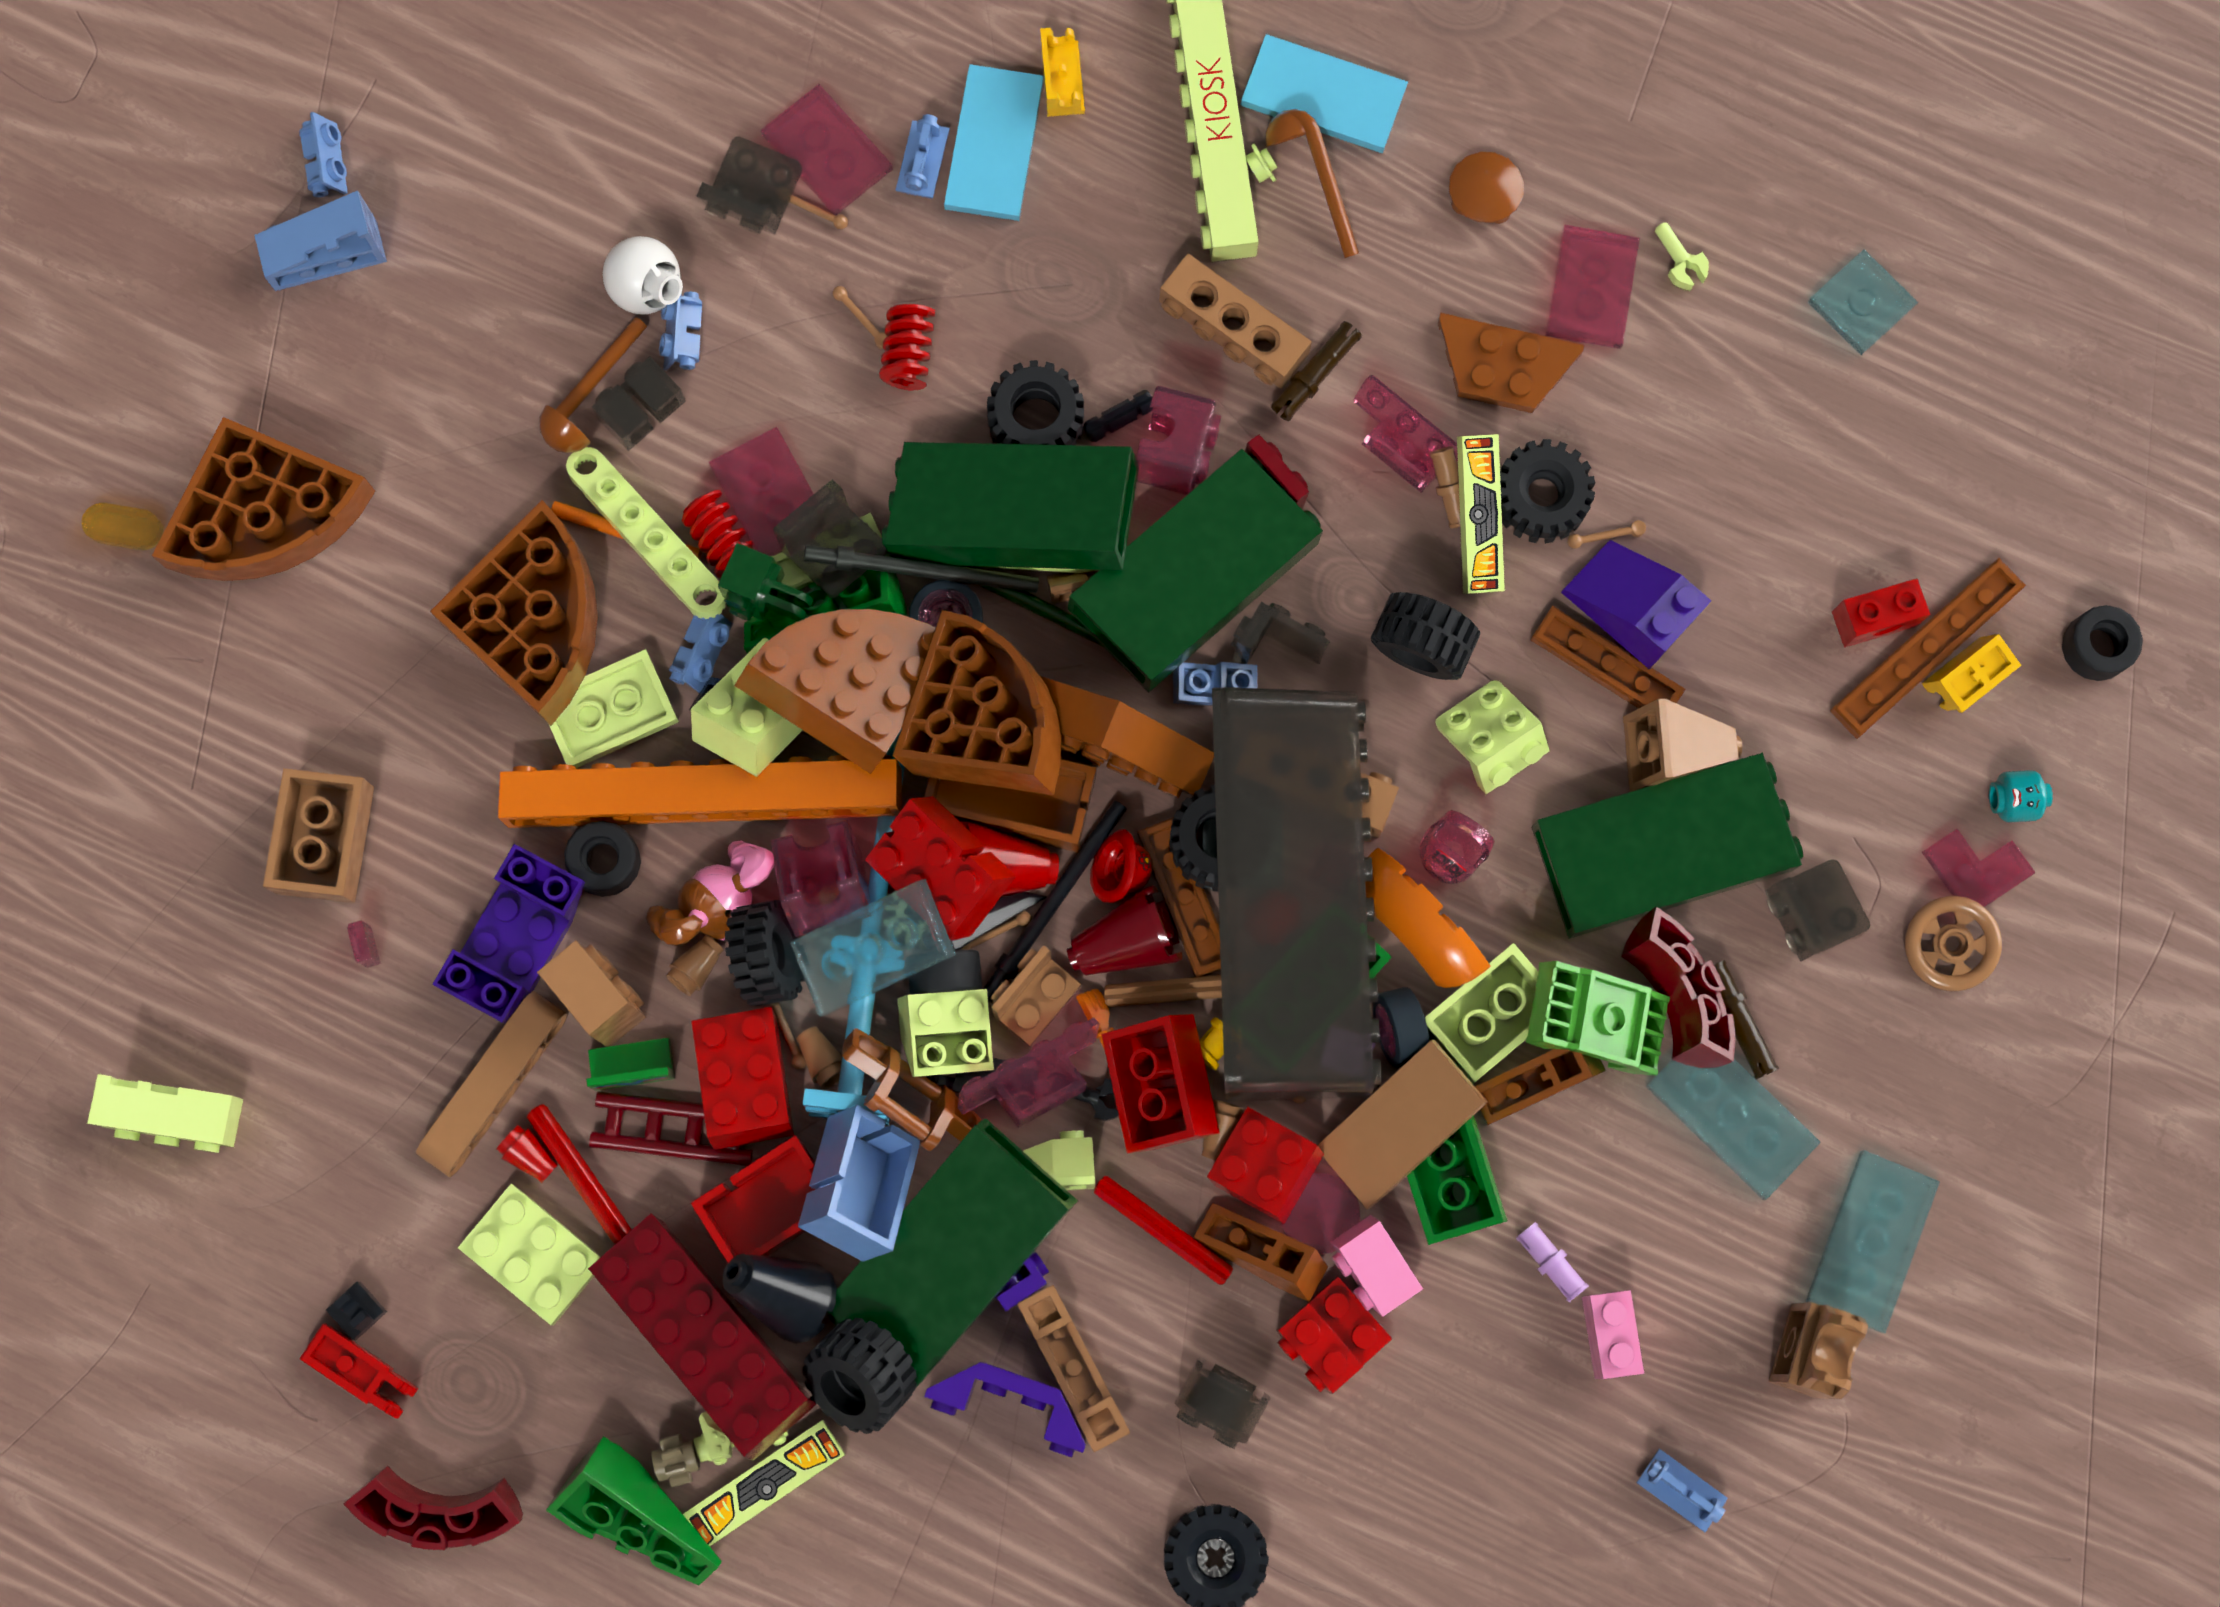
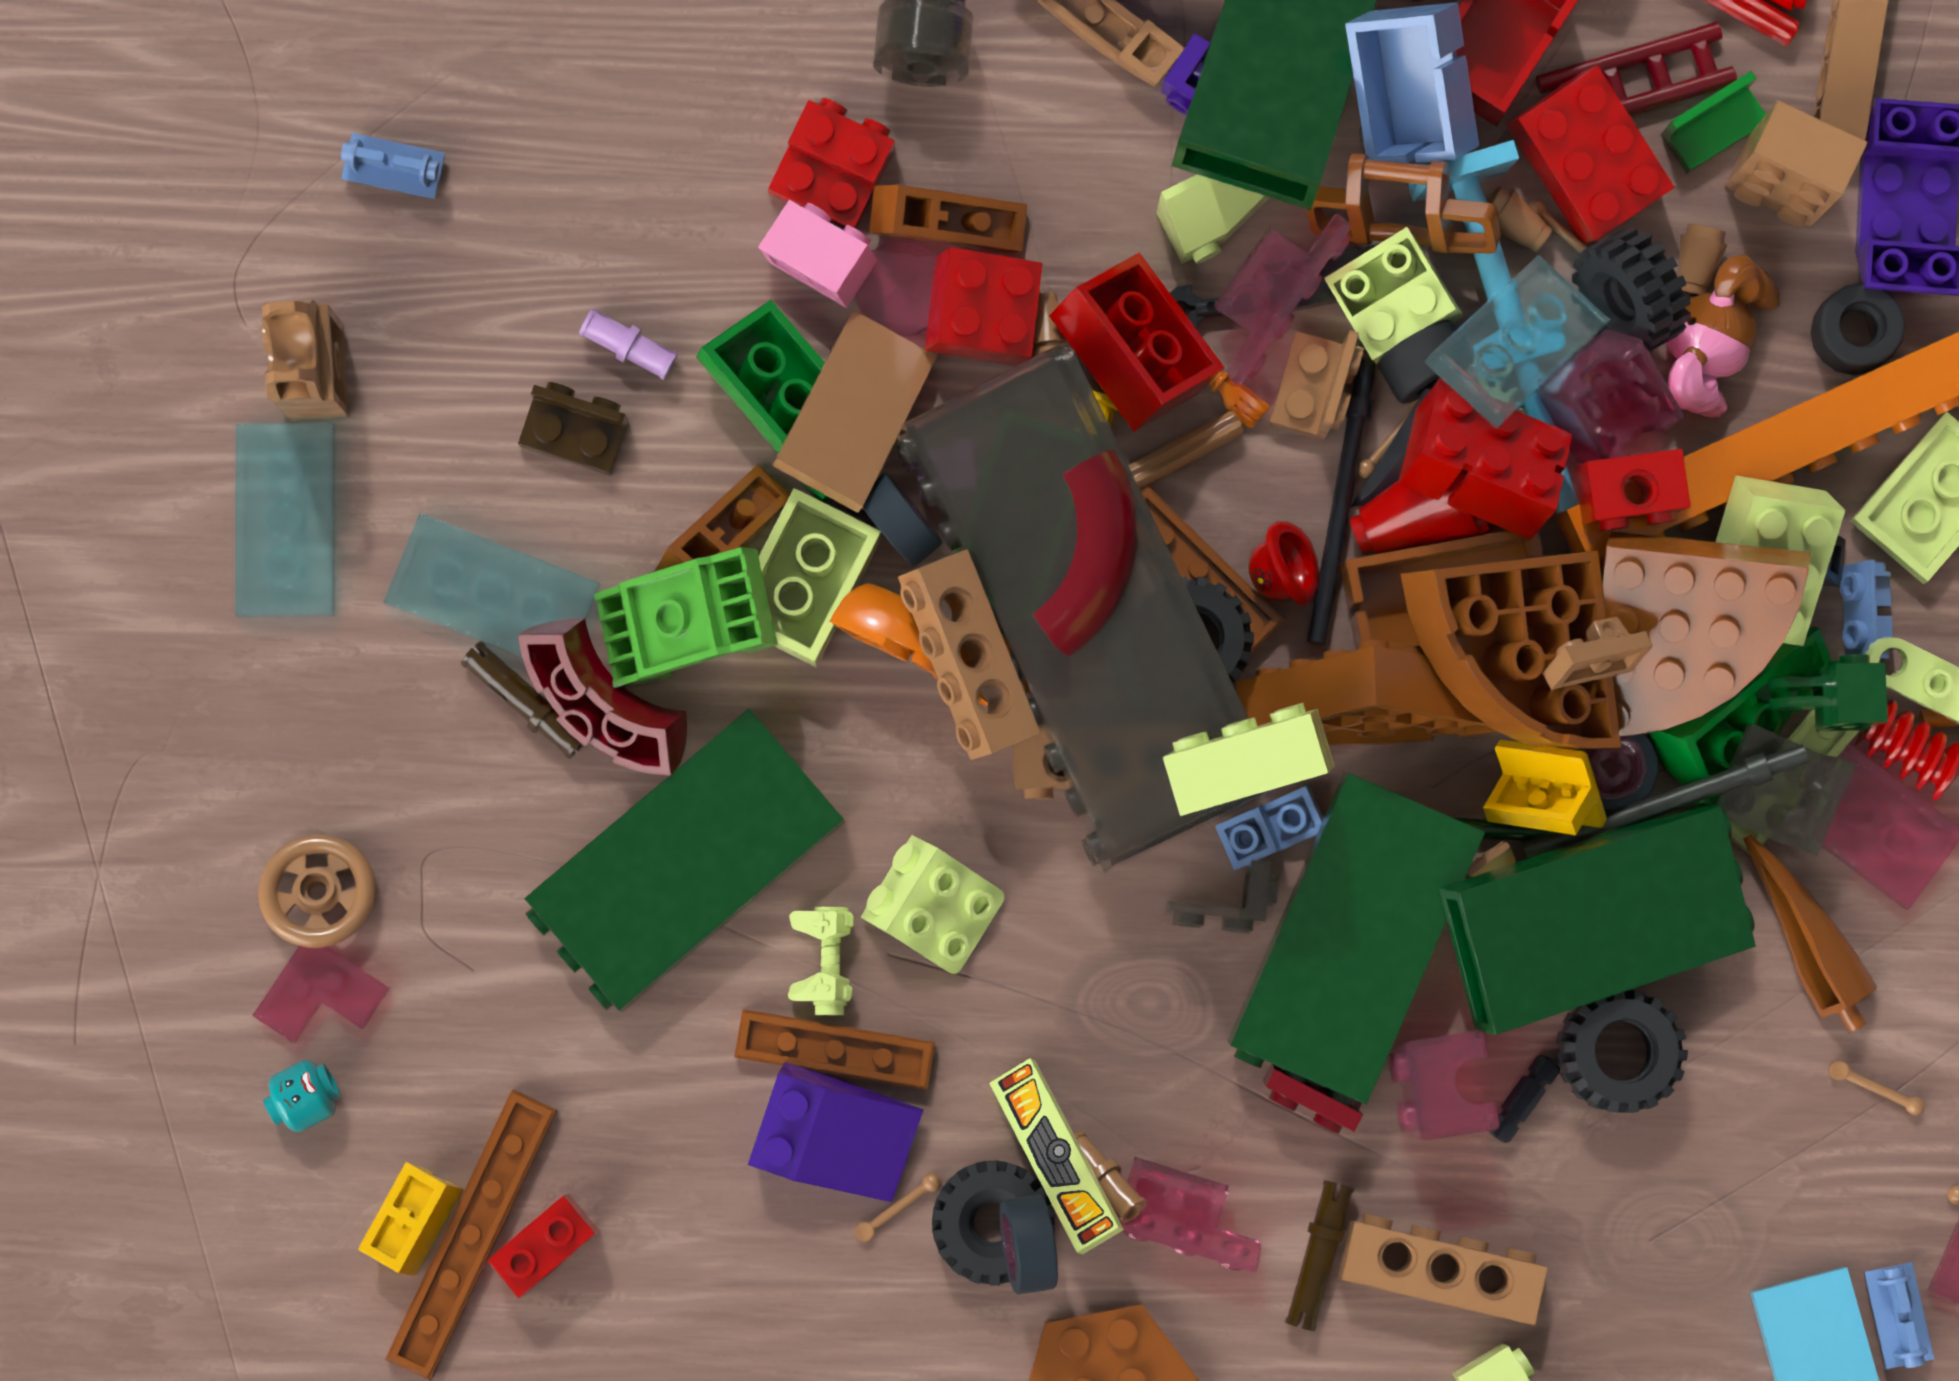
camera: 155 degrees right, 5 degrees up
red piece [879,304,936,391] -> none
dark red cone [1067,885,1183,976] -> none
red axle [1094,1176,1233,1285] -> none
black tyre [1370,592,1481,680] -> none
clear pink helmet [1420,810,1495,884] -> none
bright pink brick [1582,1290,1644,1379] -> none
slope [1623,699,1742,792] -> none
clear smoke bracket [1764,859,1870,962] -> none
black tyre [2062,605,2143,681] -> none
none -> dark brown bracket [518,382,629,476]
none -> yellowish green piece [788,907,853,1016]
none -> medium nougat brick [898,549,1041,760]
none -> black wheel [1000,1194,1058,1295]
none -> dark red brick [1032,450,1137,657]
none -> yellowish green brick [1163,703,1335,816]
none -> yellow bracket [1483,740,1607,835]
none -> medium nougat hinge [1543,617,1653,690]
none -> red brick [1574,449,1691,532]
none -> dark orange piece [1743,834,1877,1033]

